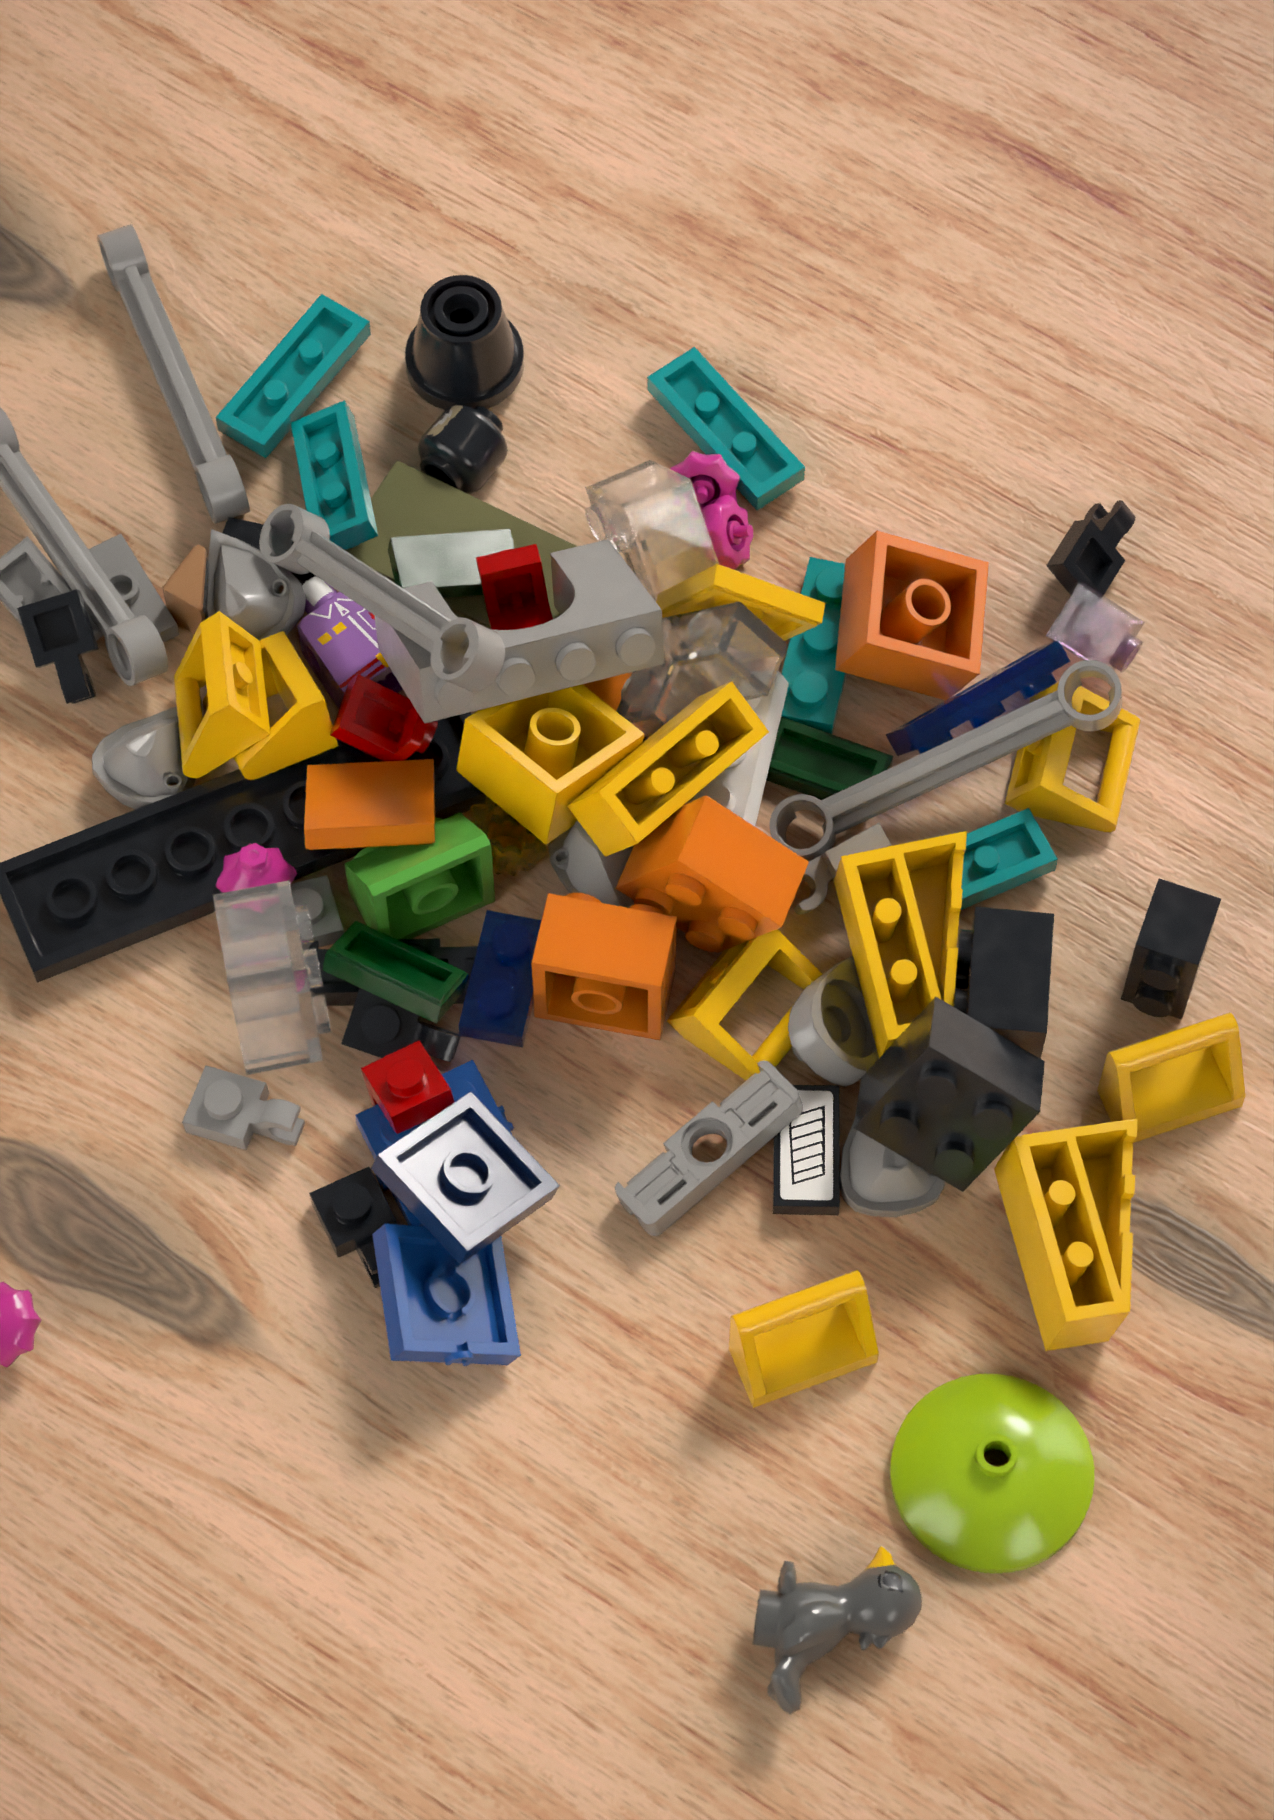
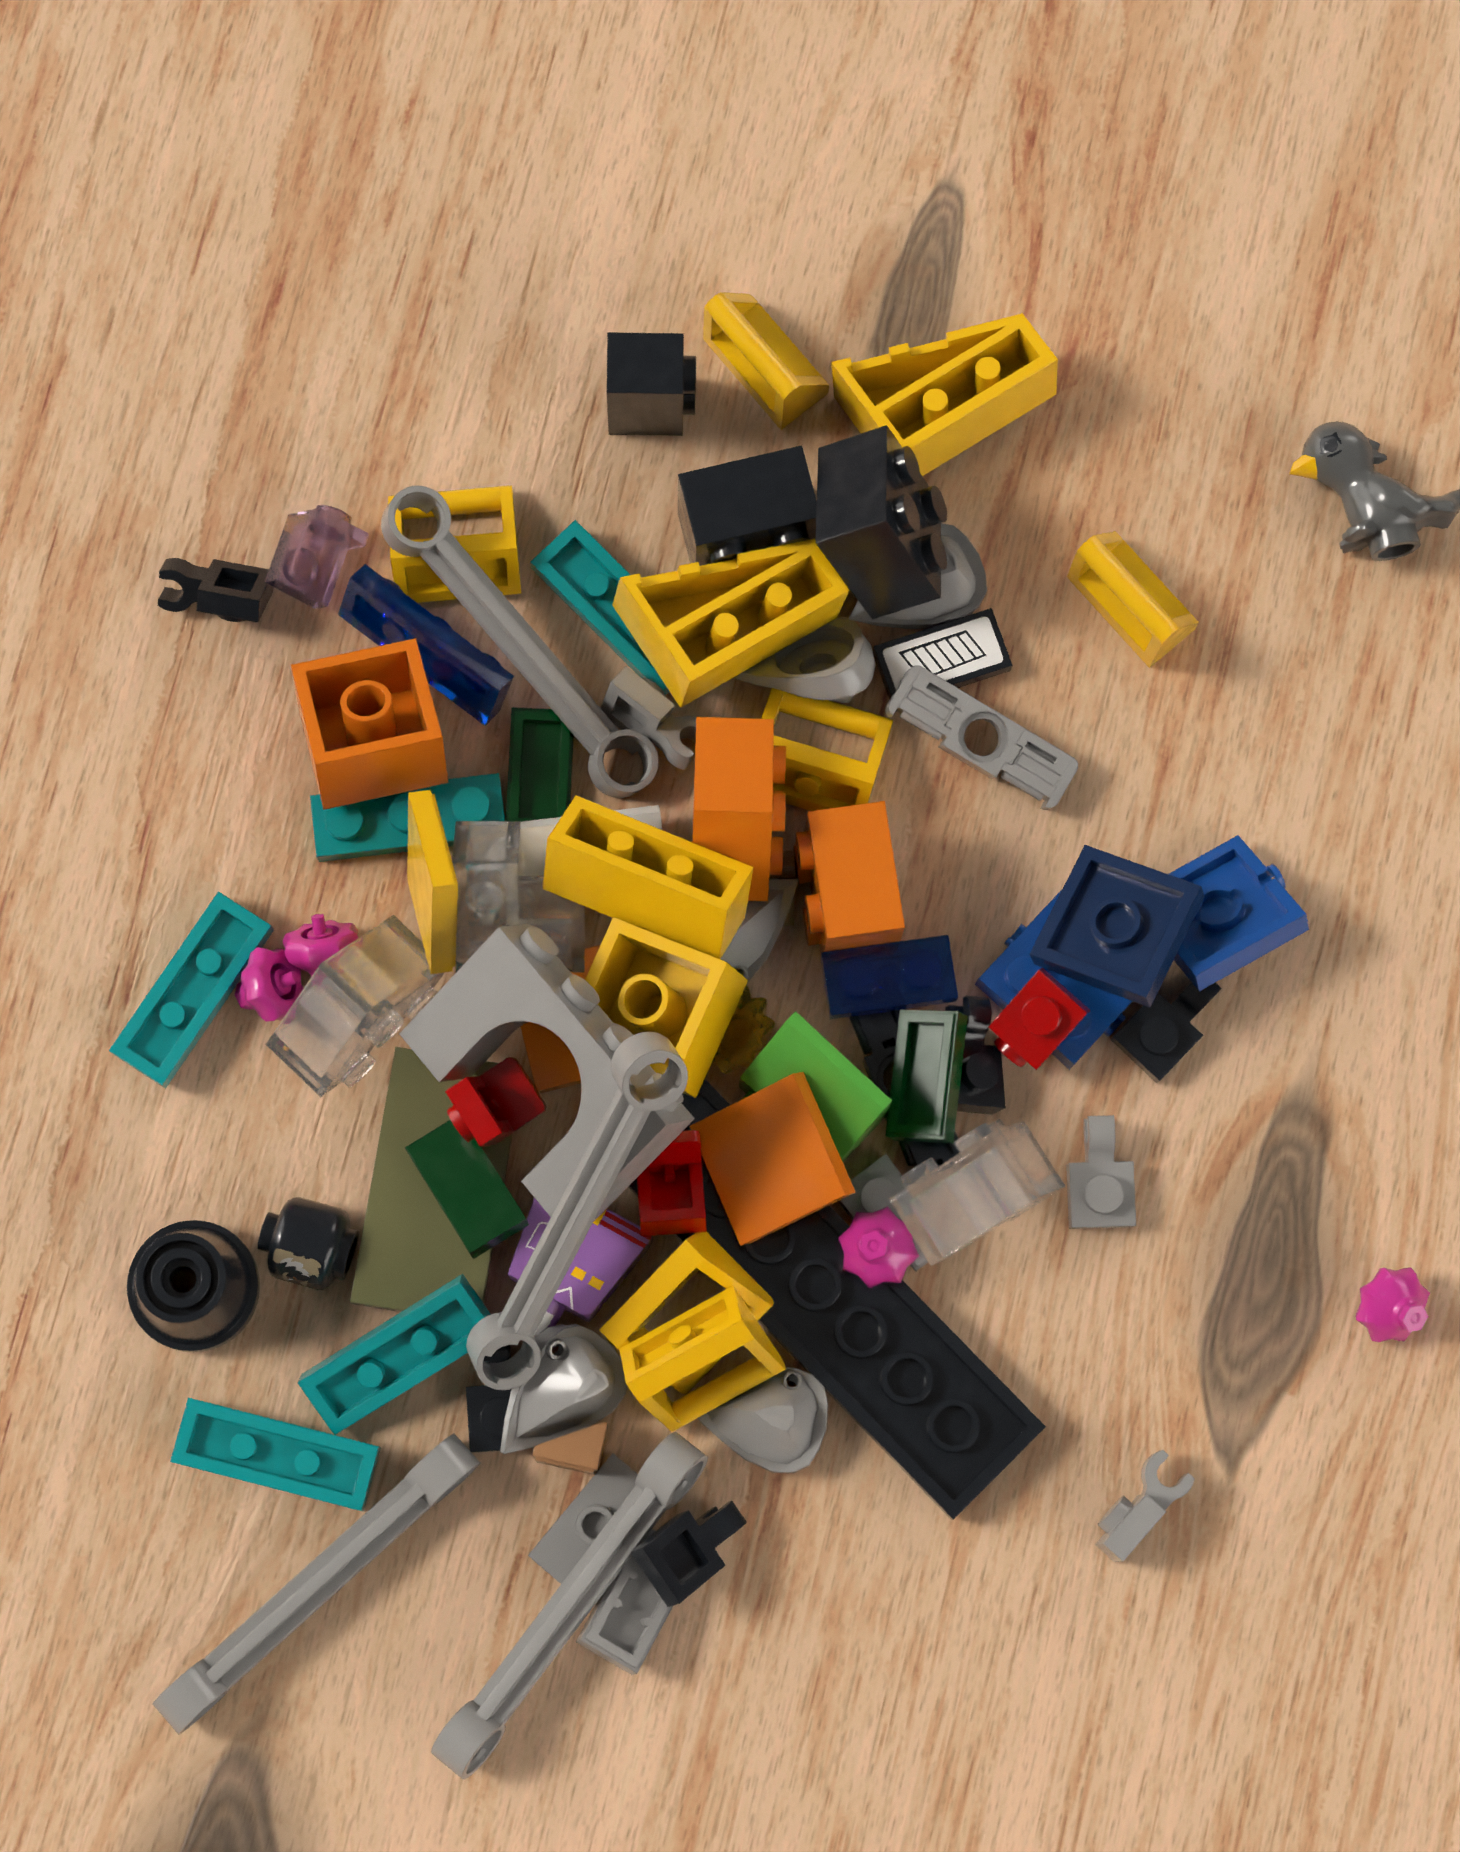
camera: 115 degrees left, 15 degrees up
lime dish [890,1373,1095,1574] -> none

